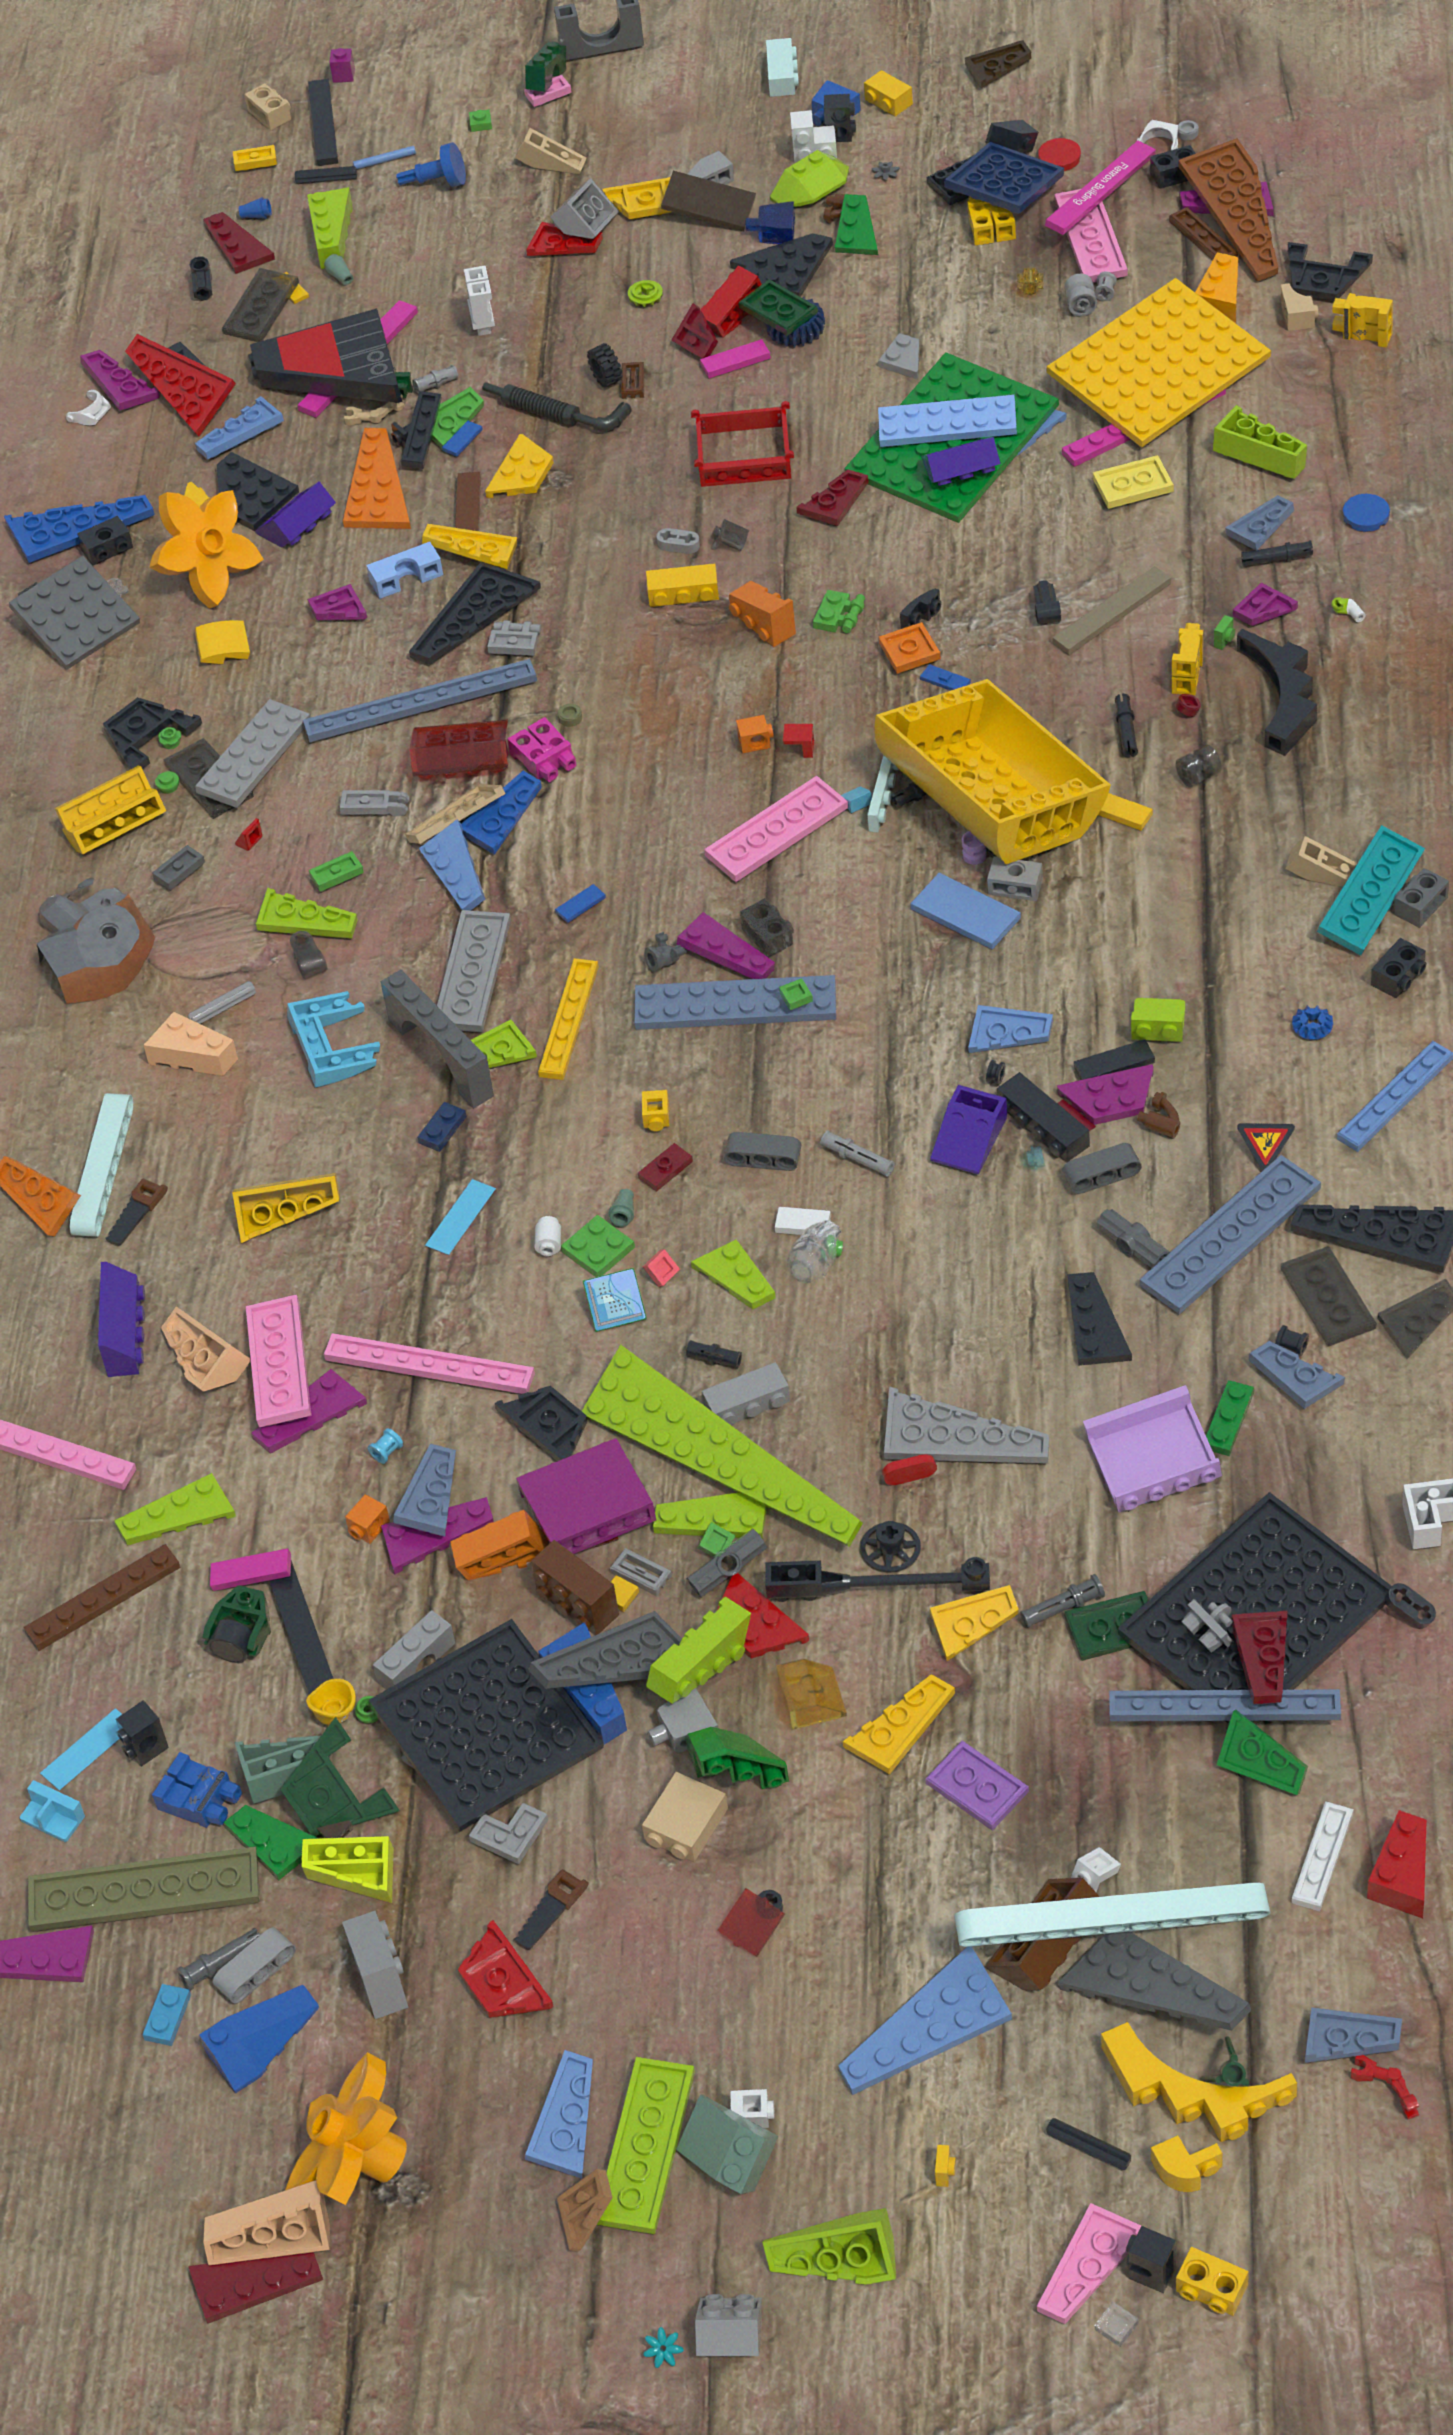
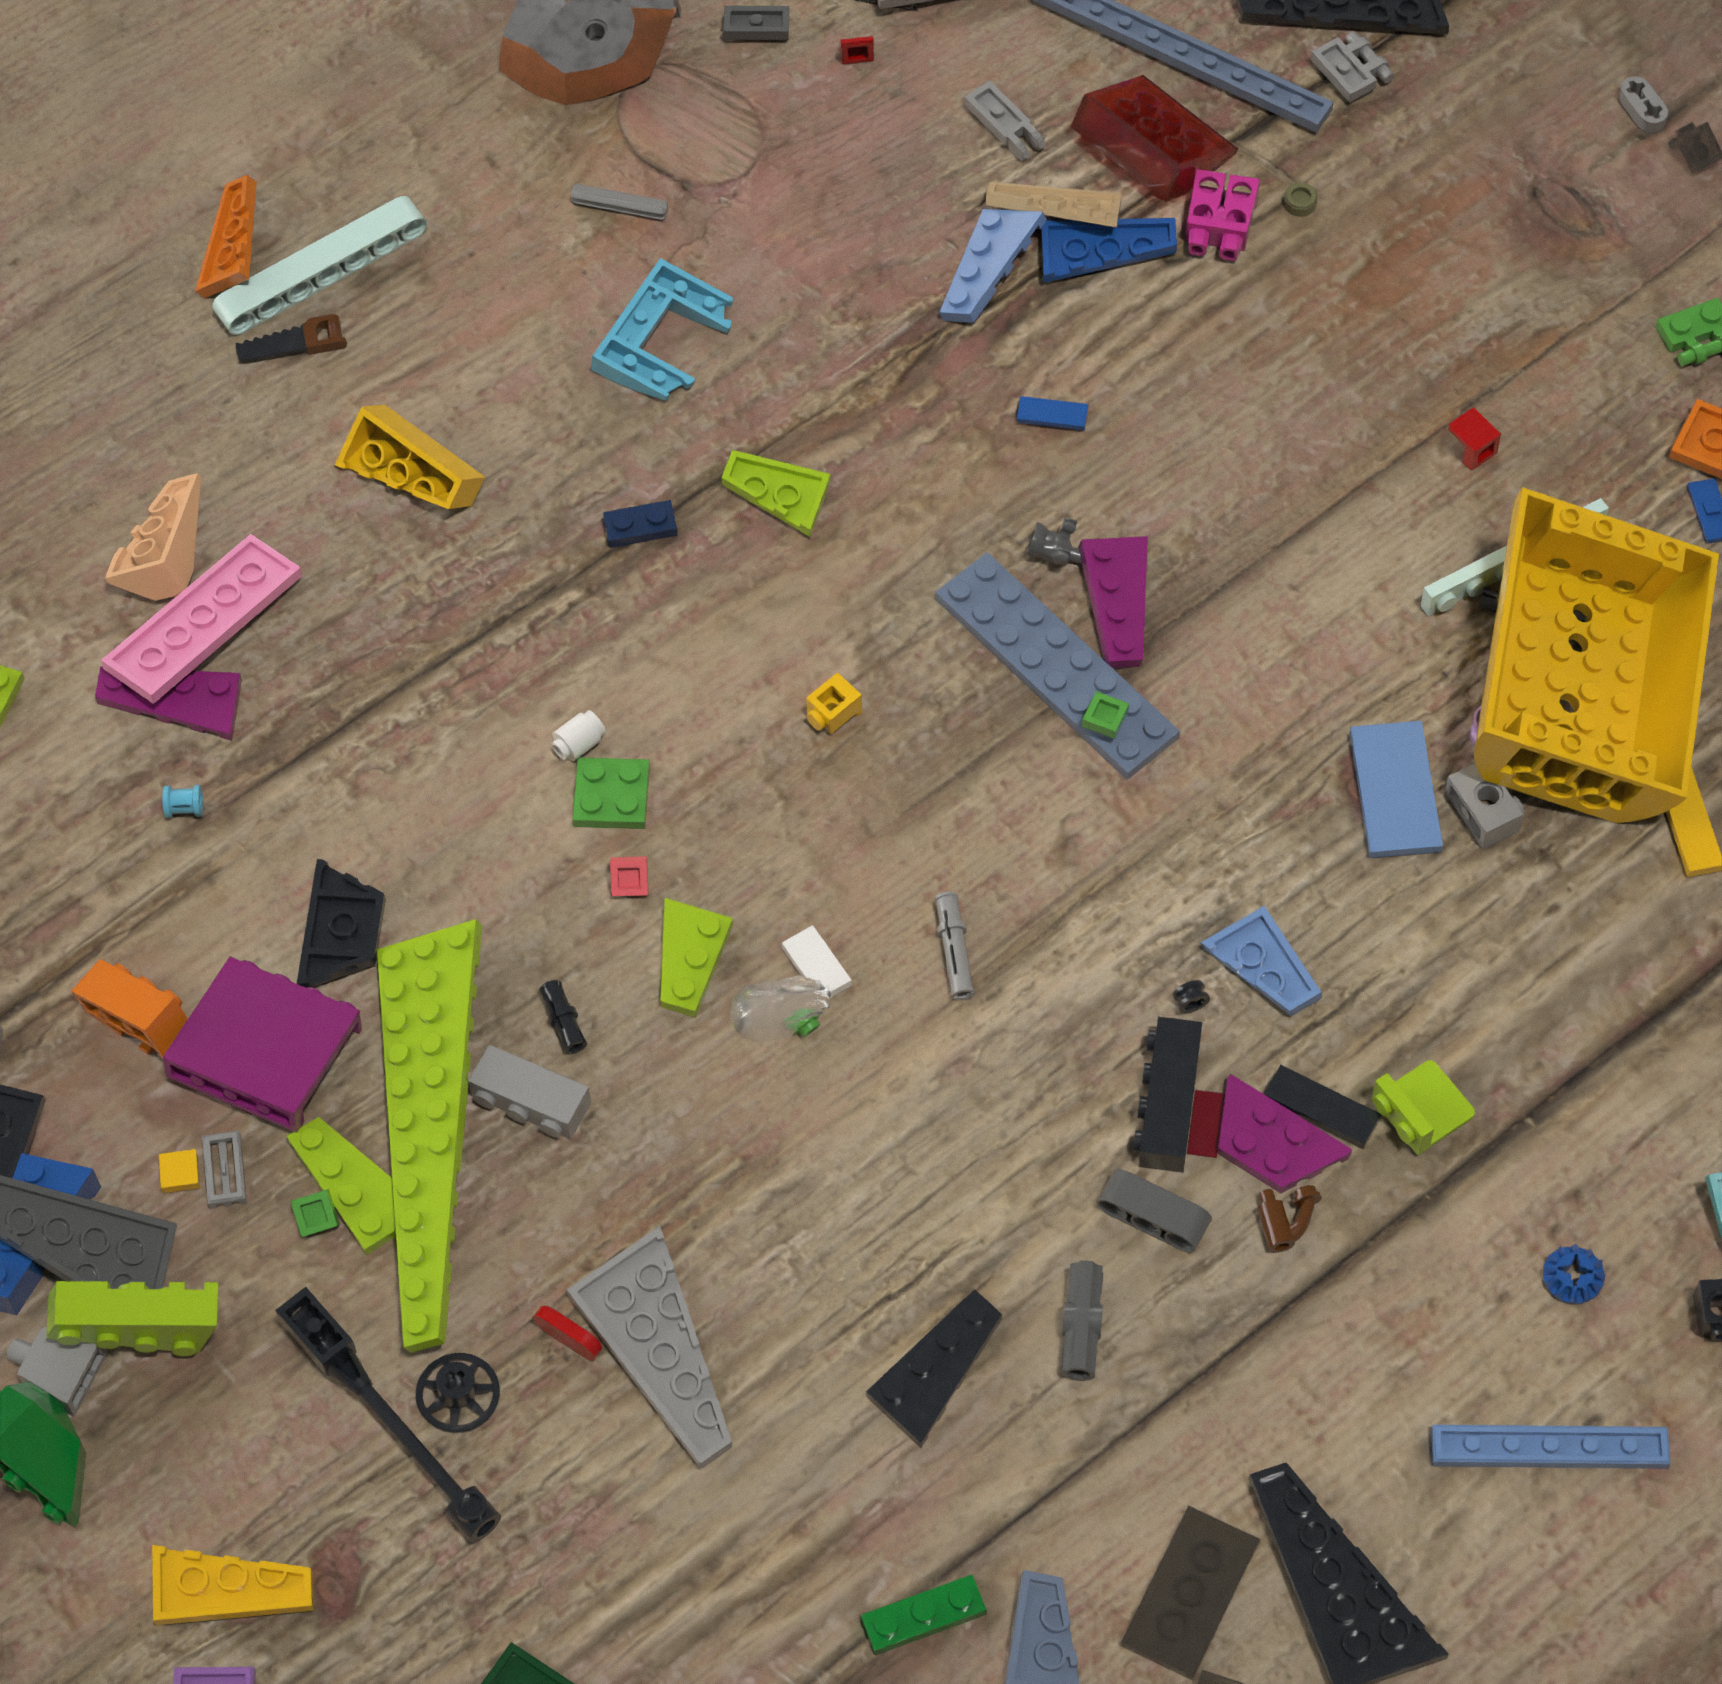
camera: 45 degrees right, 10 degrees up
dark purple slope [98,1262,145,1377] -> none
light nougat wedge [144,1012,238,1076] -> none
lime wing [256,888,358,938] -> none
clear smoke piece [290,931,328,979] -> none
bright green plate [309,851,364,892] -> none
bright pink plate [324,1333,535,1394] -> none
orange brick [345,1494,390,1544] -> none
dark grey arch [380,969,494,1109] -> none
magenta wing [381,1497,494,1574] -> none
sand blue wing [393,1444,456,1536] -> none
medium azure sticker [425,1179,496,1255] -> none
light grey plate [437,910,511,1032] -> none
reddish brown brick [531,1540,619,1635] -> none
yellow tile [538,958,599,1080] -> none
piece [583,1268,647,1332] -> none
sand green cone [608,1189,634,1227] -> none
dark red plate [638,1143,693,1192] -> none
yellow brick [646,564,719,607] -> none
dark grey piece [686,1528,767,1598] -> none
bright pink plate [704,776,848,882] -> none
red wing [717,1573,809,1659] -> none
dark grey beam [724,1132,802,1171] -> none
orange wedge [729,581,796,647] -> none
orange brick [736,715,774,754] -> none
clear smoke brick [740,898,794,958] -> none
clear yellow slope [776,1659,847,1730] -> none
medium azure slope [841,786,872,813] -> none
dark purple slope [930,1085,1007,1175] -> none
yellow wing [930,1585,1019,1661] -> none
dark grey pin [1020,1574,1105,1628] -> none
clear light blue plate [1026,1145,1045,1171] -> none
lavender panel [1083,1385,1222,1513] -> none
sand blue plate [1140,1155,1321,1315] -> none
piece [1237,1123,1295,1171] -> none
black bush [1275,1325,1309,1356] -> none

